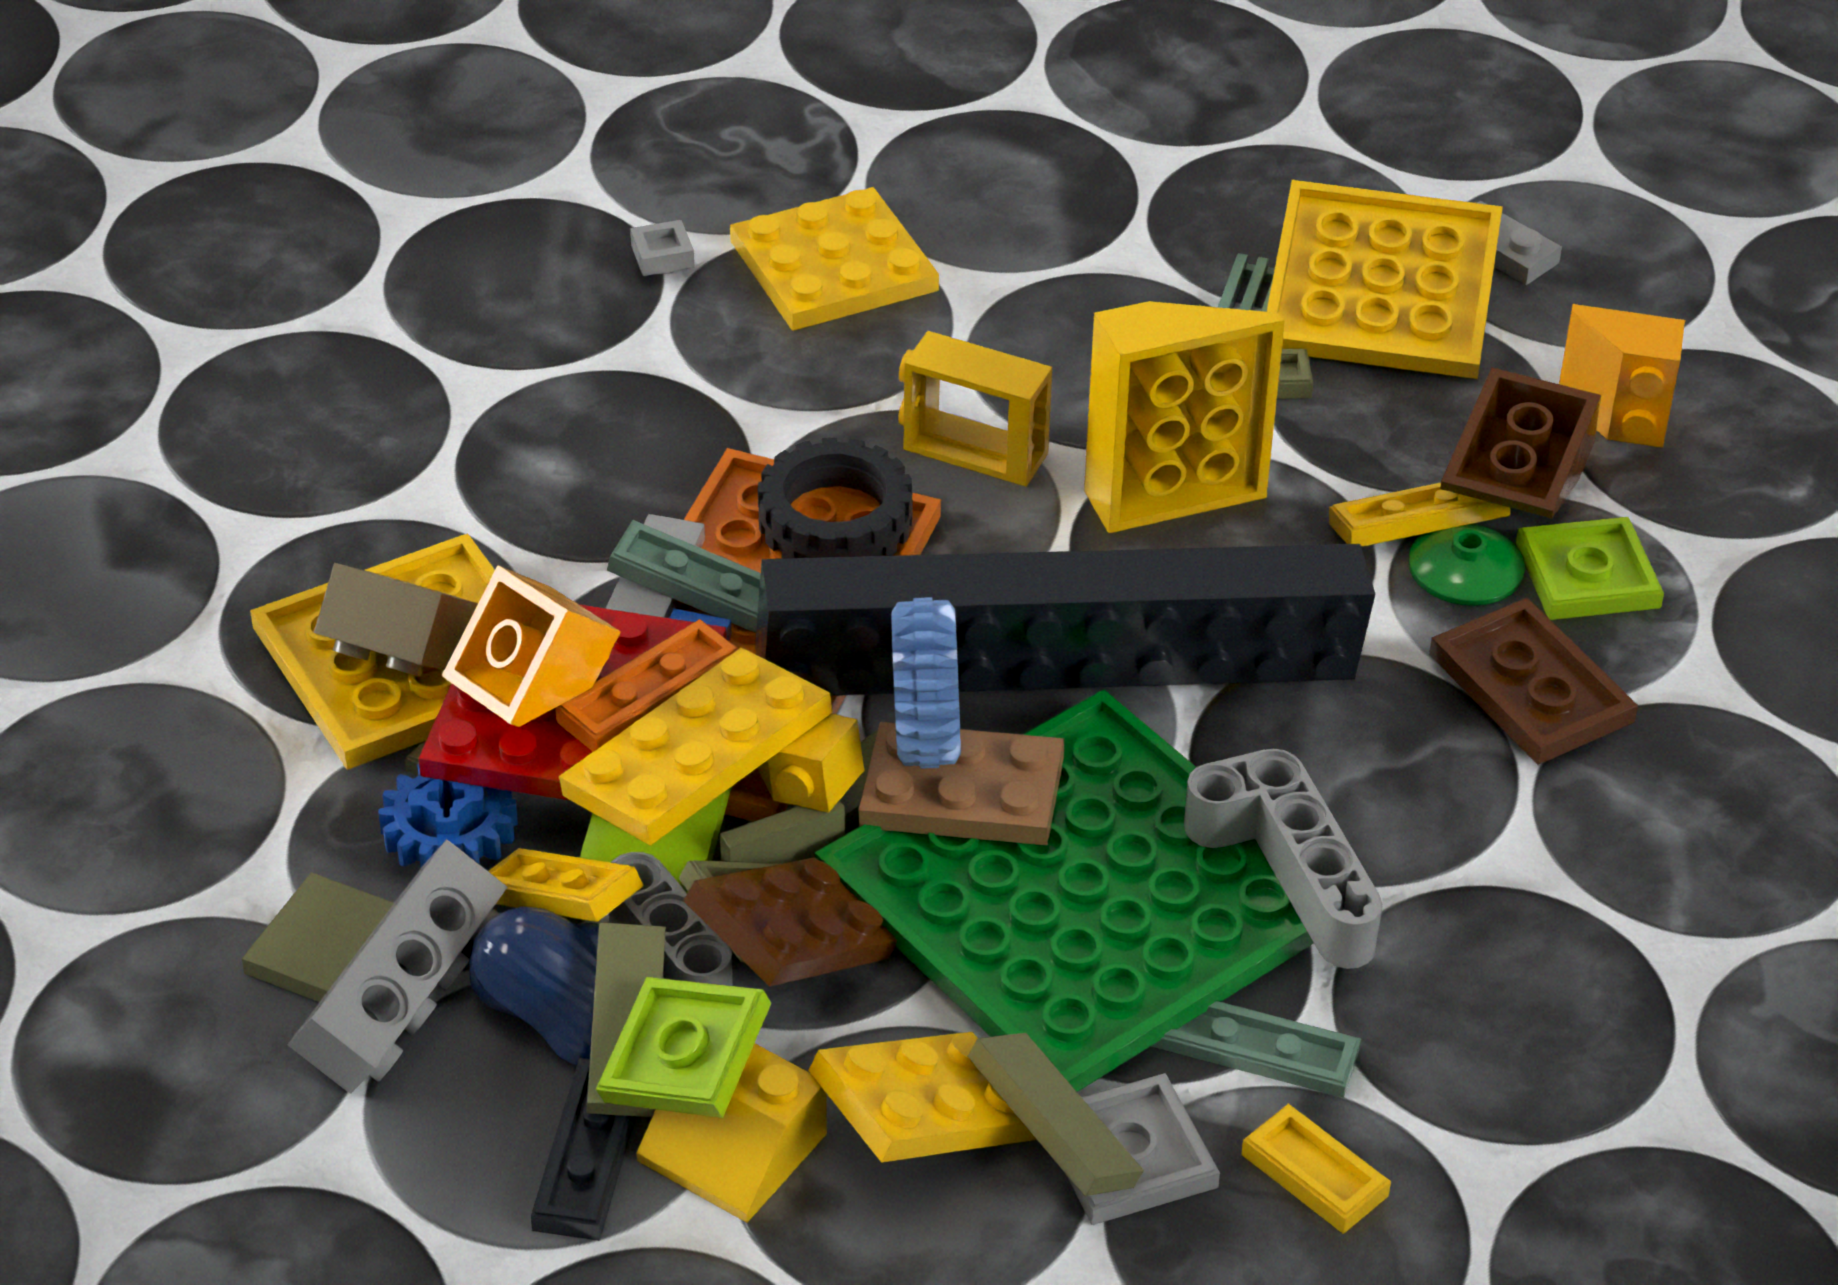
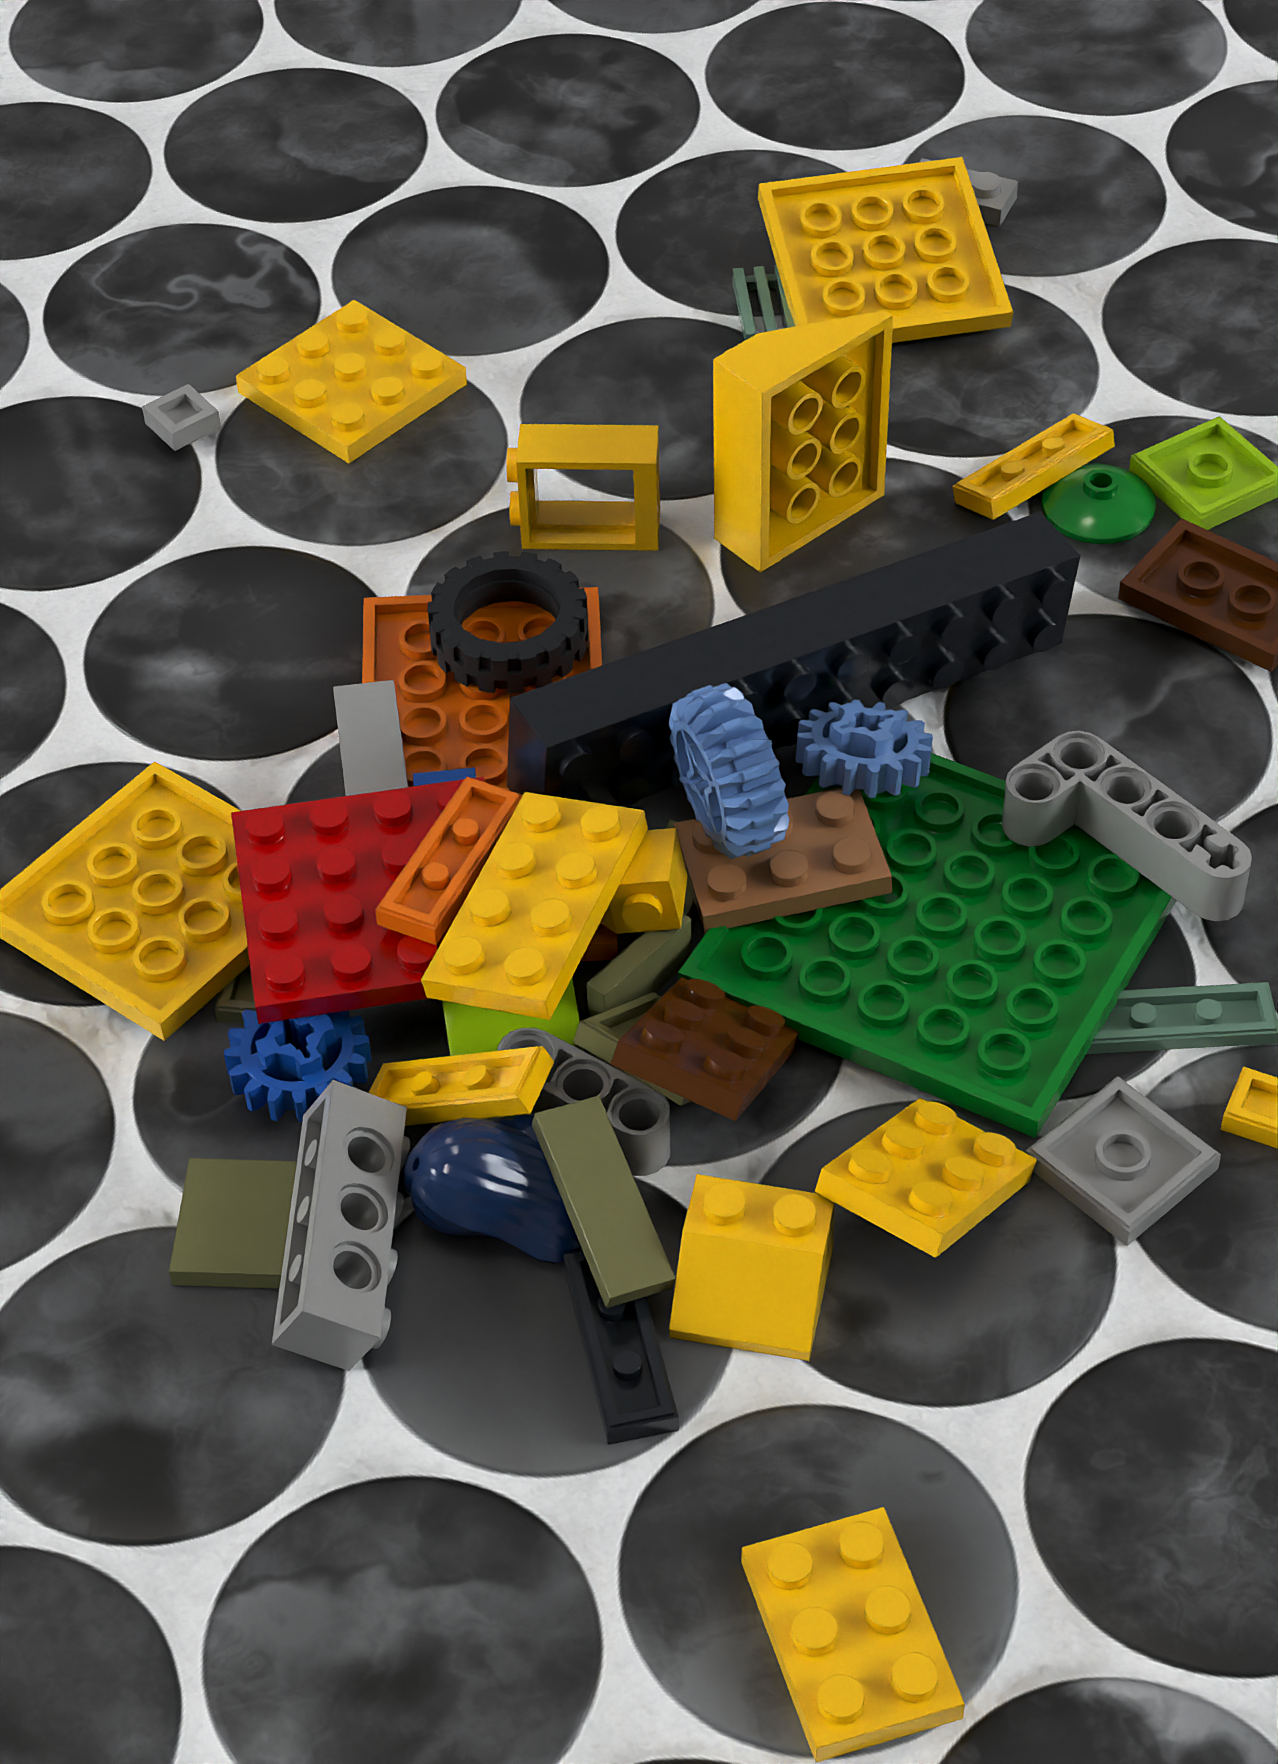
camera: 20 degrees left, 5 degrees up
dark tan slope [314,563,478,676] -> none
light orange slope [442,565,621,727] -> none
lime tile [596,977,771,1118] -> none
sand green tile [607,520,761,633] -> none
olive tile [968,1033,1144,1196] -> none
reddish brown slope [1440,367,1601,519] -> none
light orange slope [1559,304,1685,448] -> none
none -> medium blue gear [795,700,933,798]

